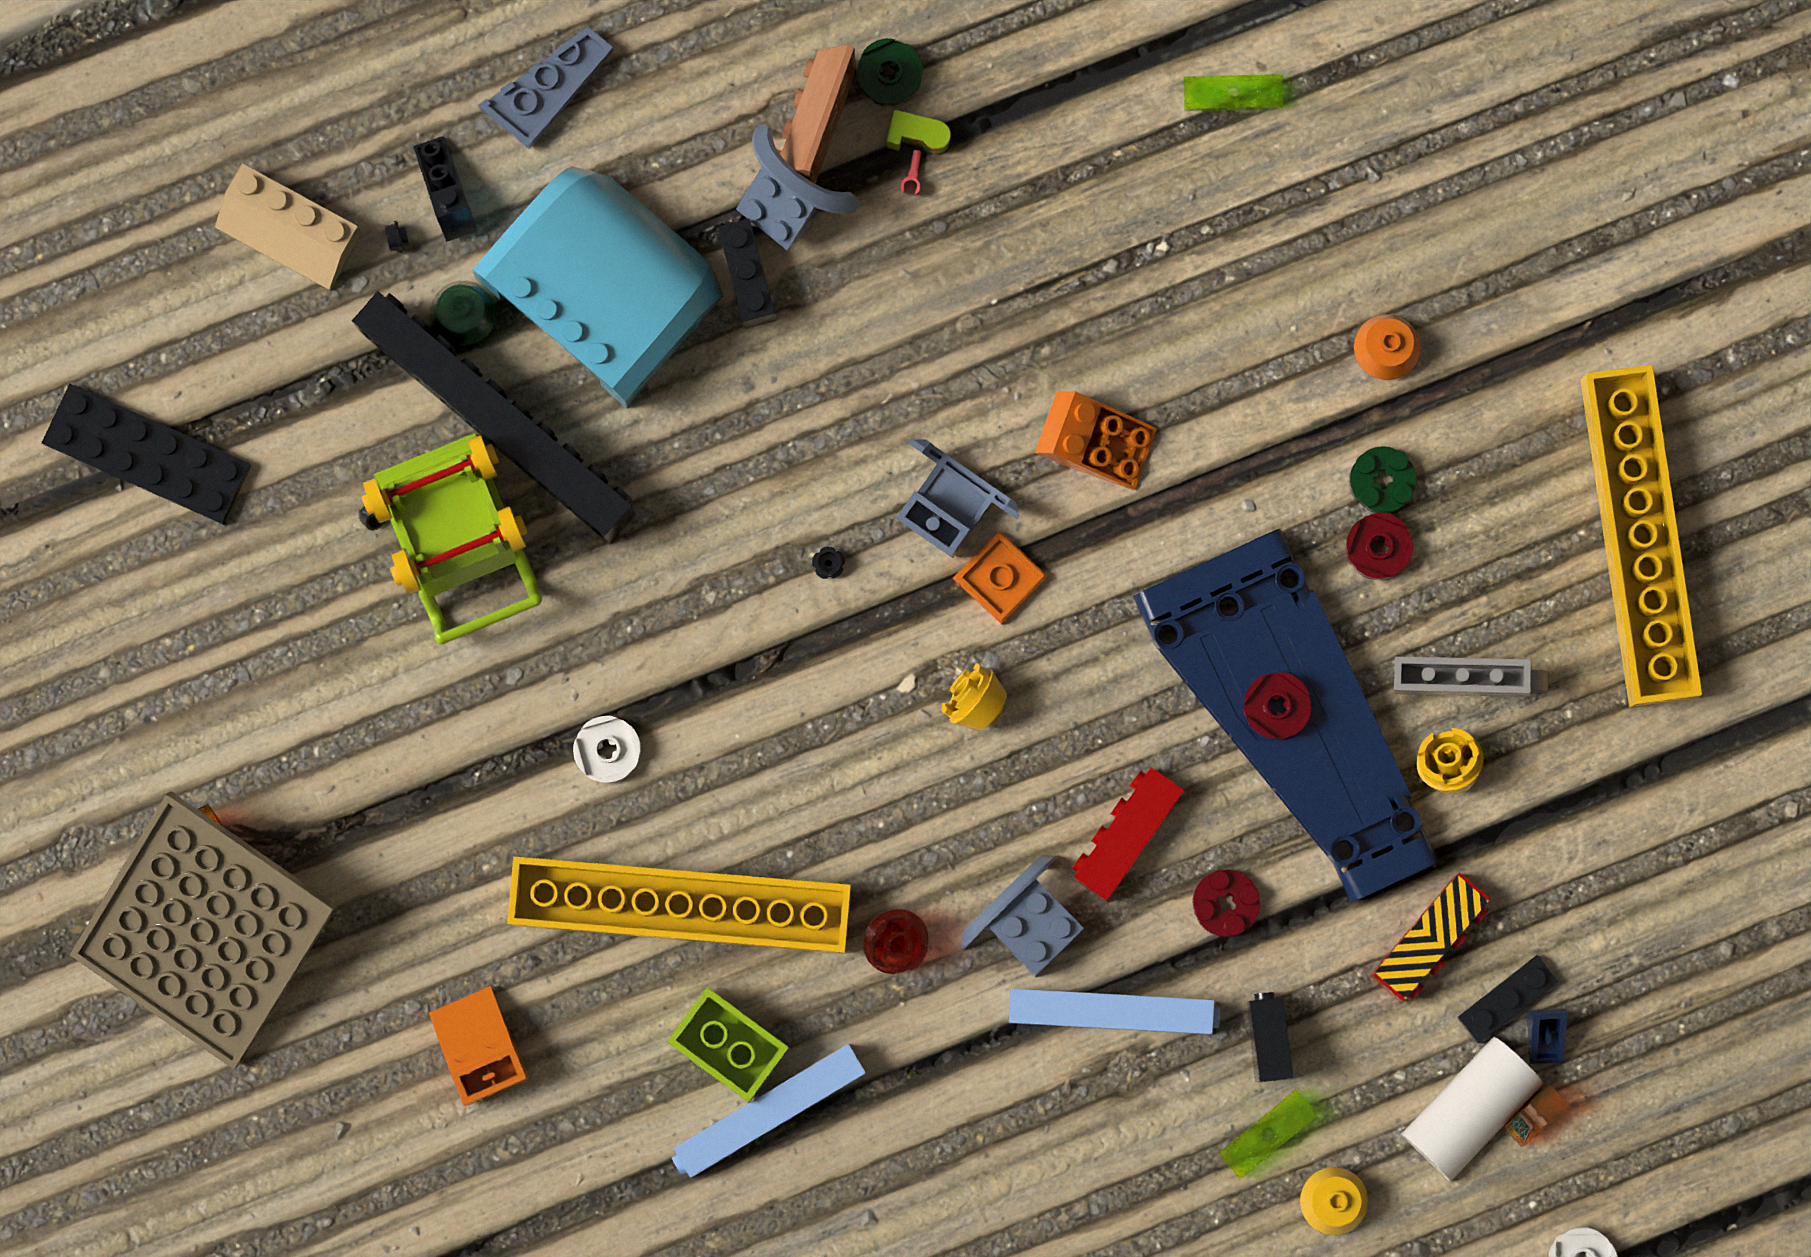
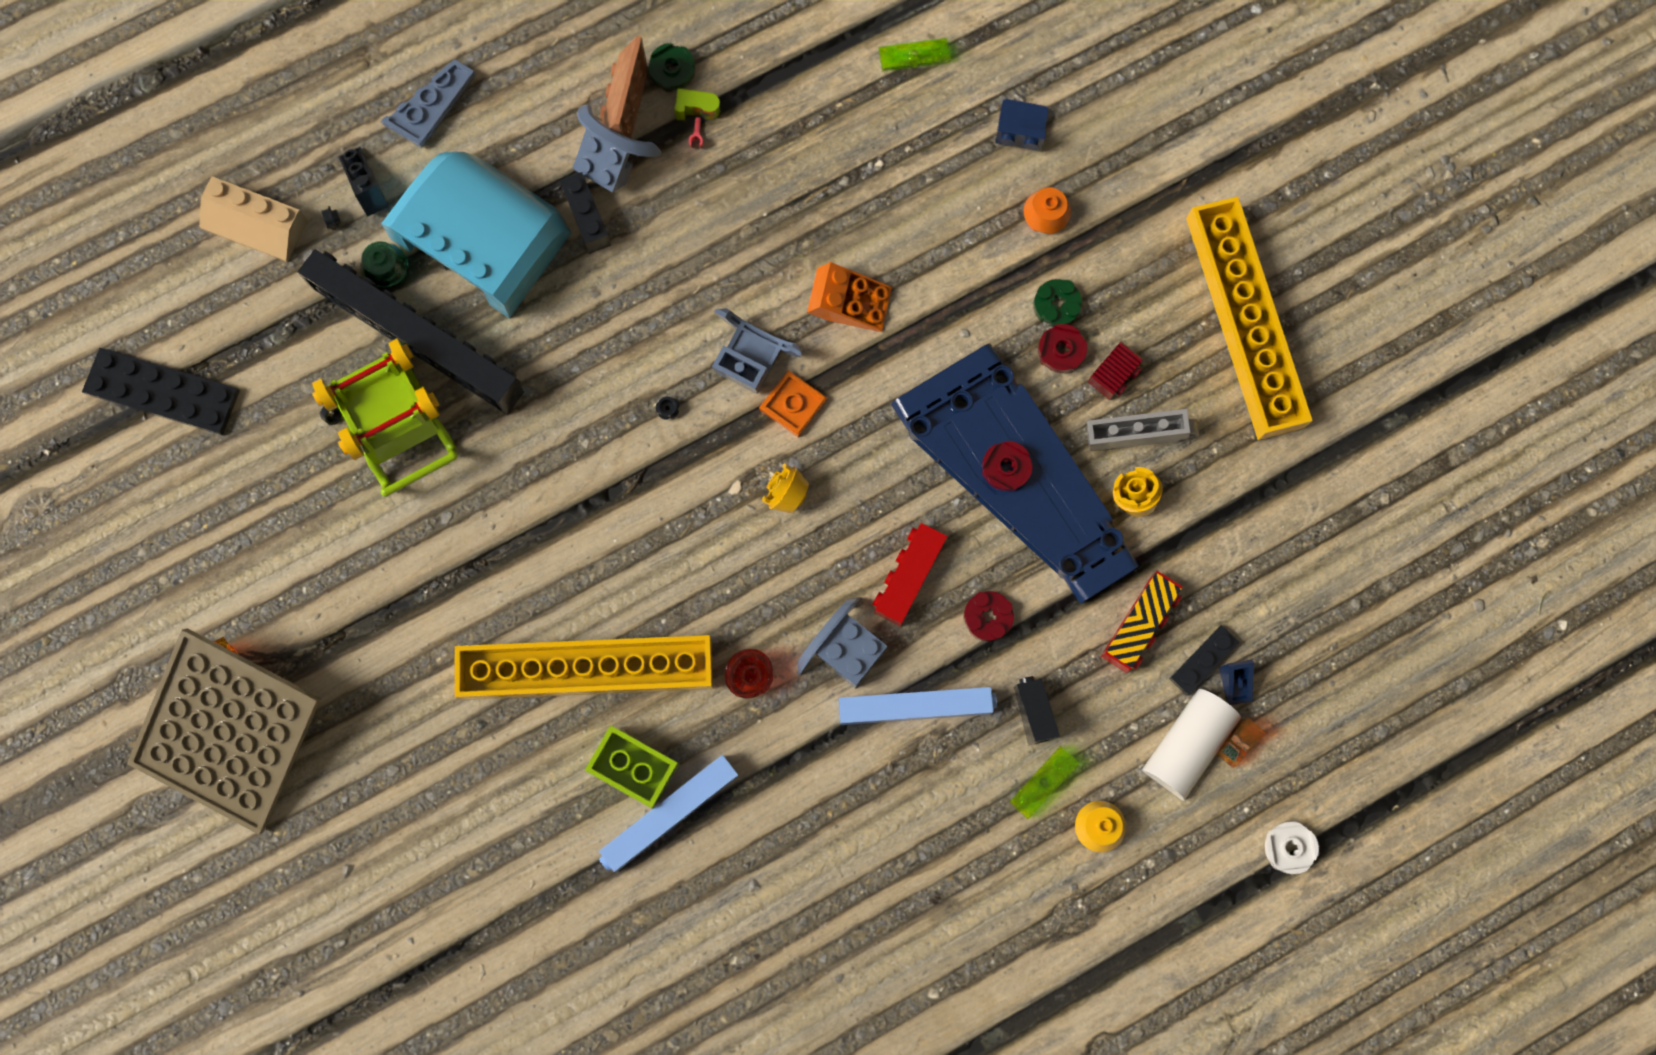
camera: 15 degrees left, 5 degrees down
orange slope [429,986,530,1106] -> none
white plate [573,716,641,784] -> none
none -> dark blue bracket [995,99,1048,151]
none -> dark red brick [1088,341,1144,400]

